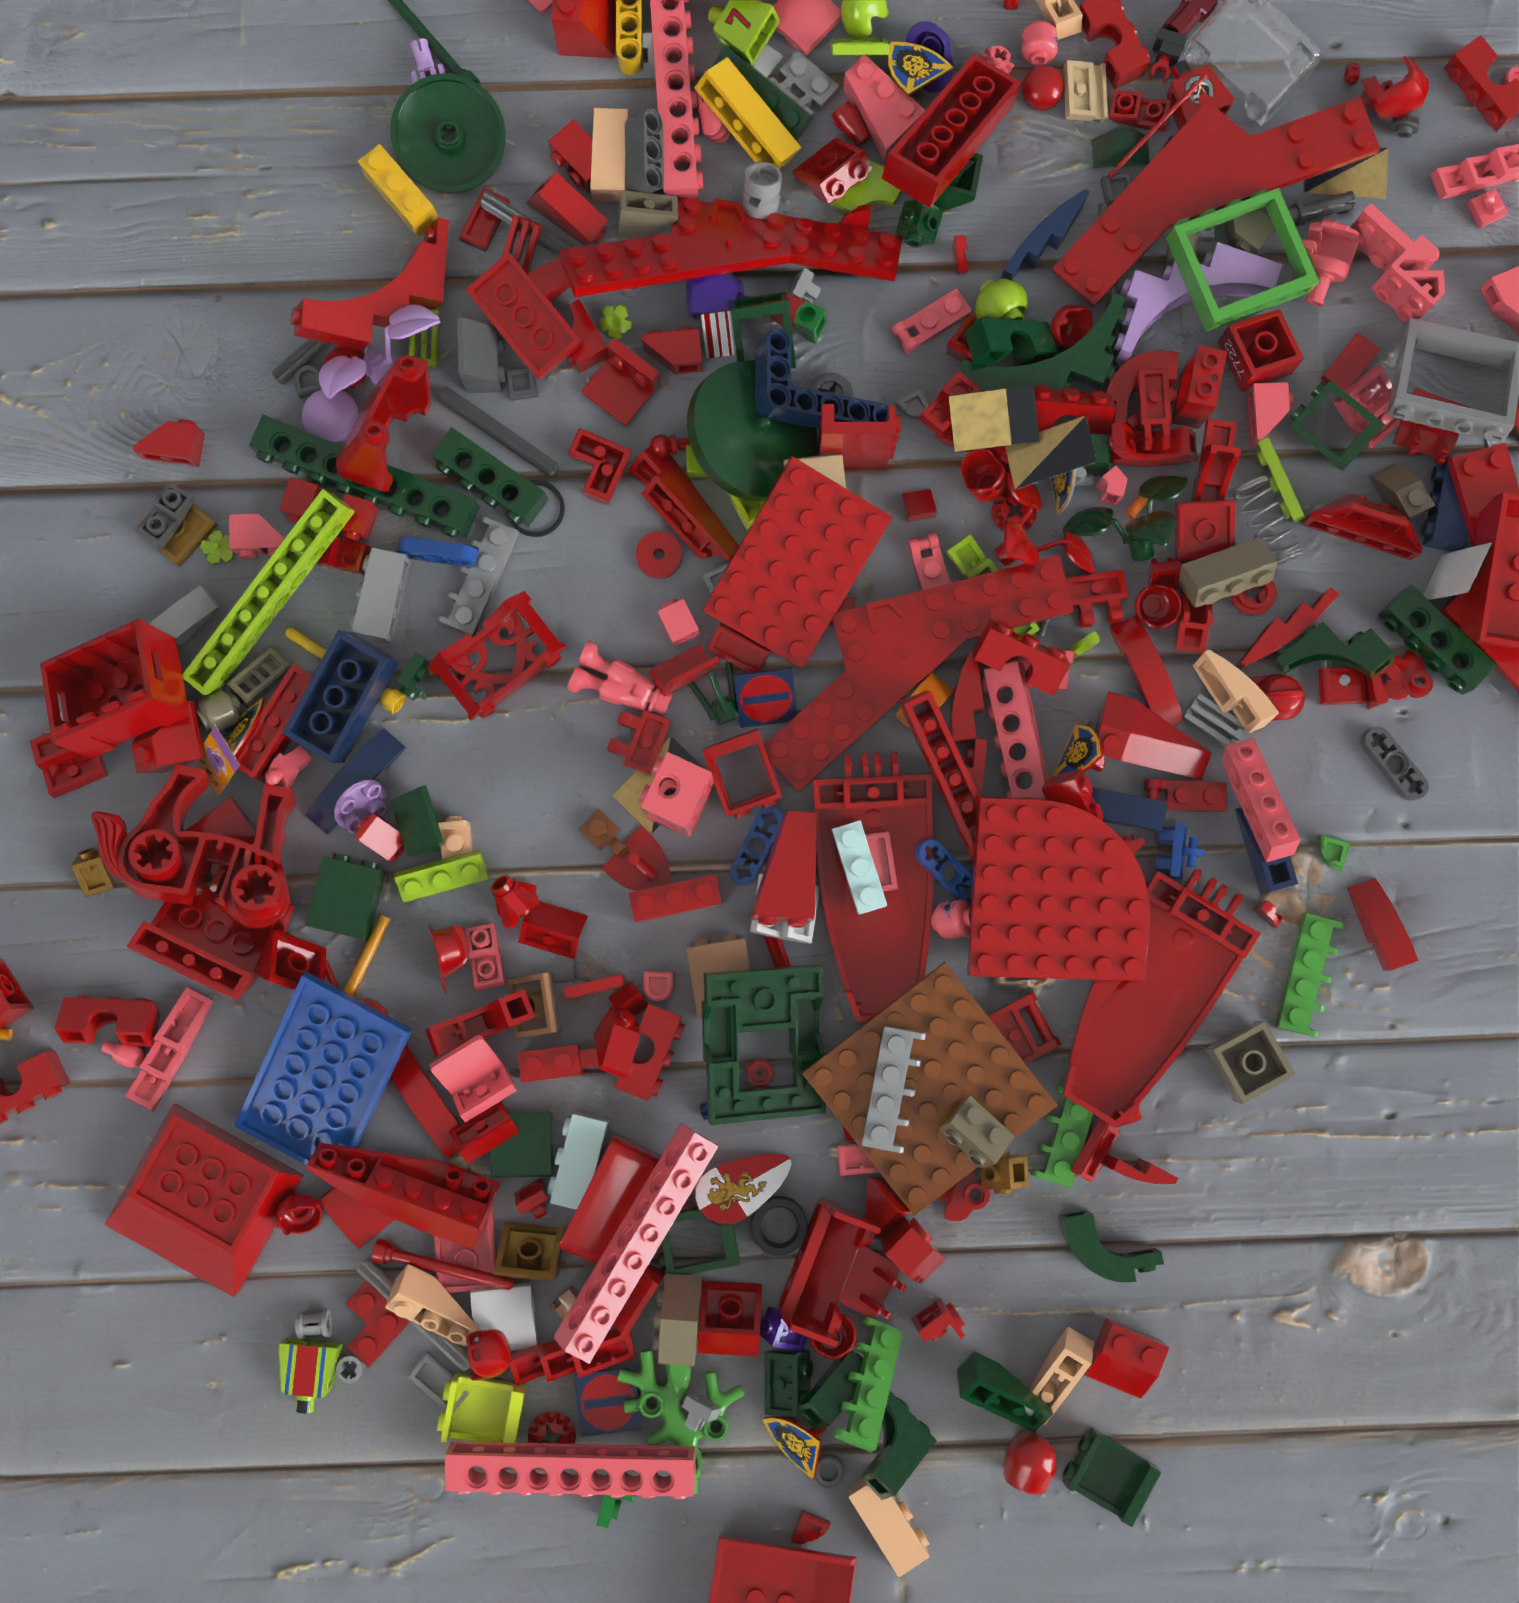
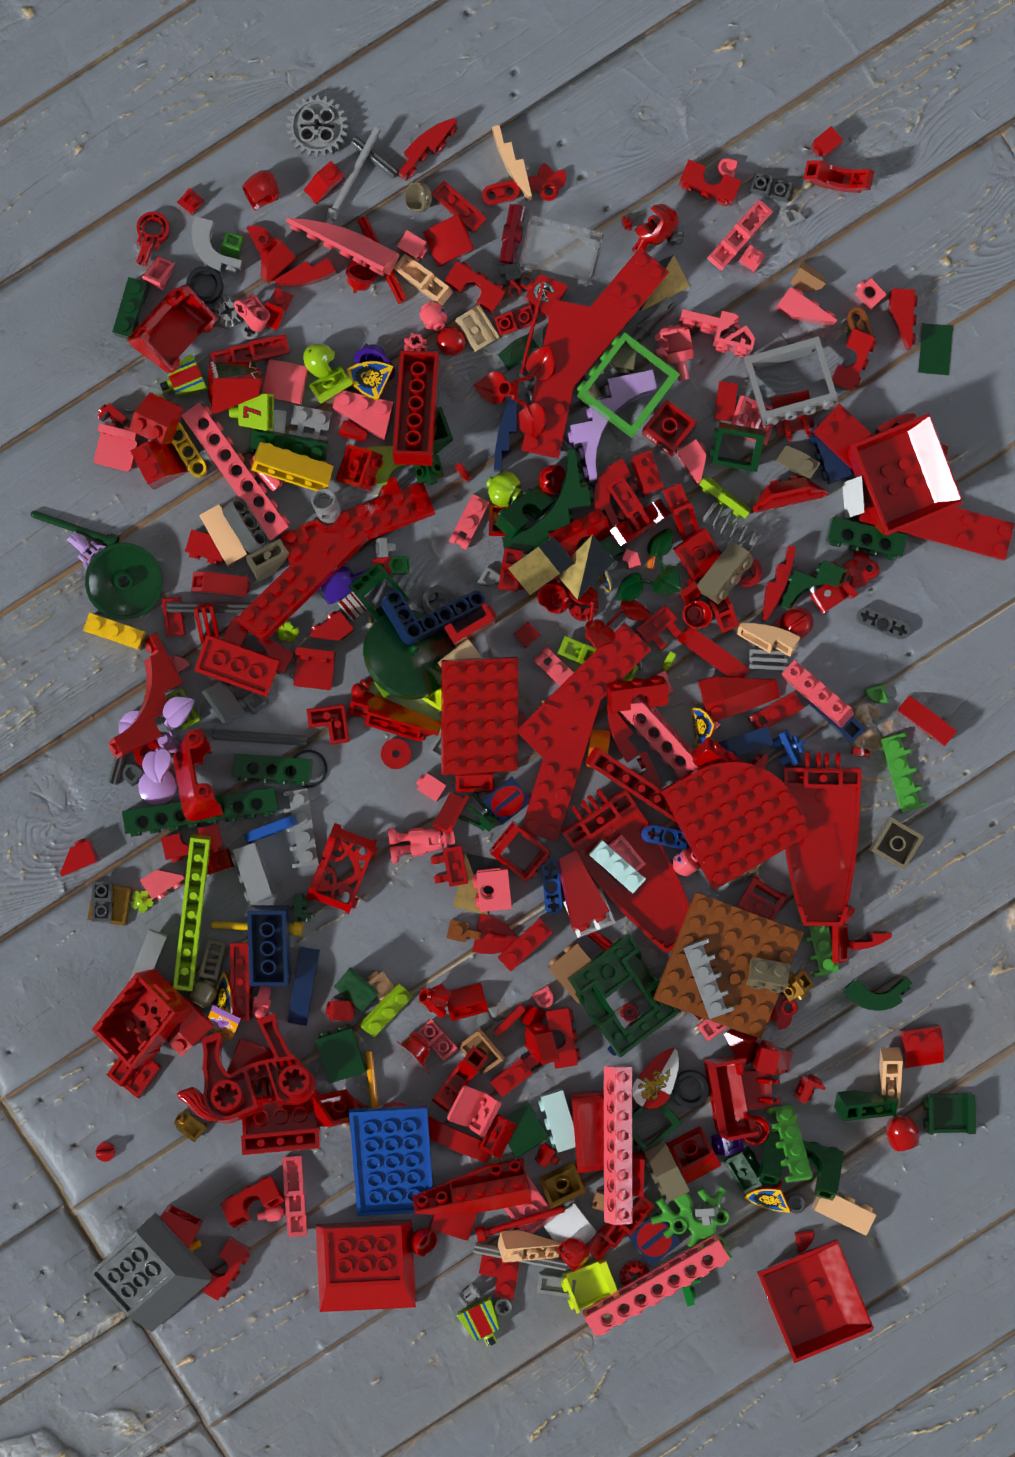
camera: 25 degrees left, 5 degrees up
lavender dish [334,780,388,833] -> none
none -> coral tile [169,656,191,673]
none -> red plant [474,347,555,438]

